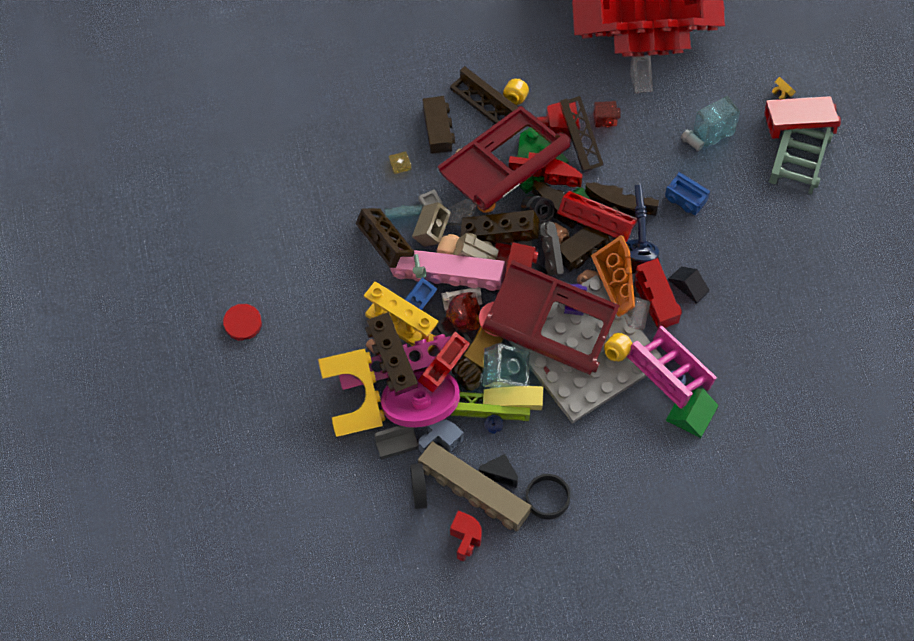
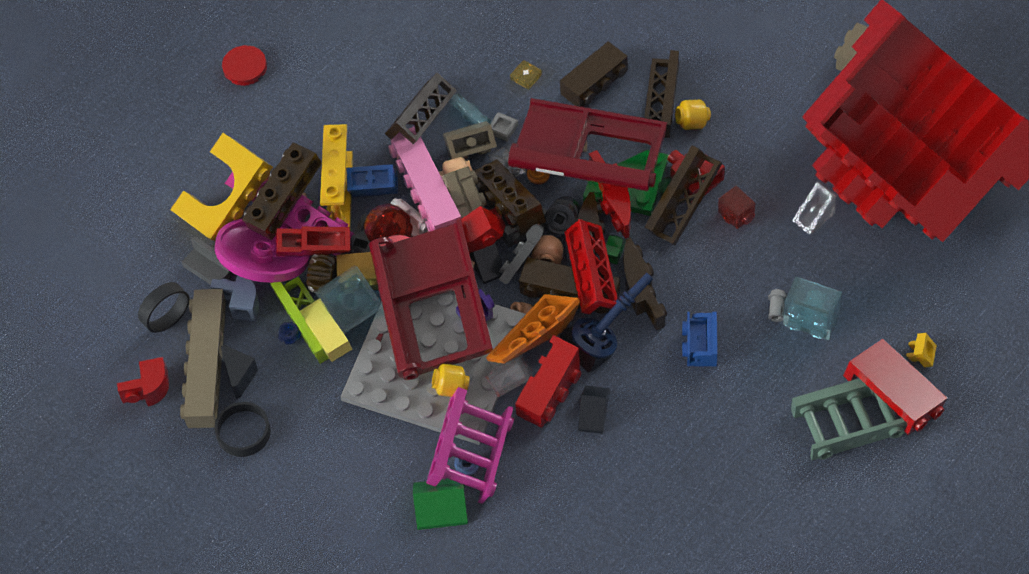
camera: 60 degrees right, 5 degrees down
sand green hand [413,254,426,278] -> none

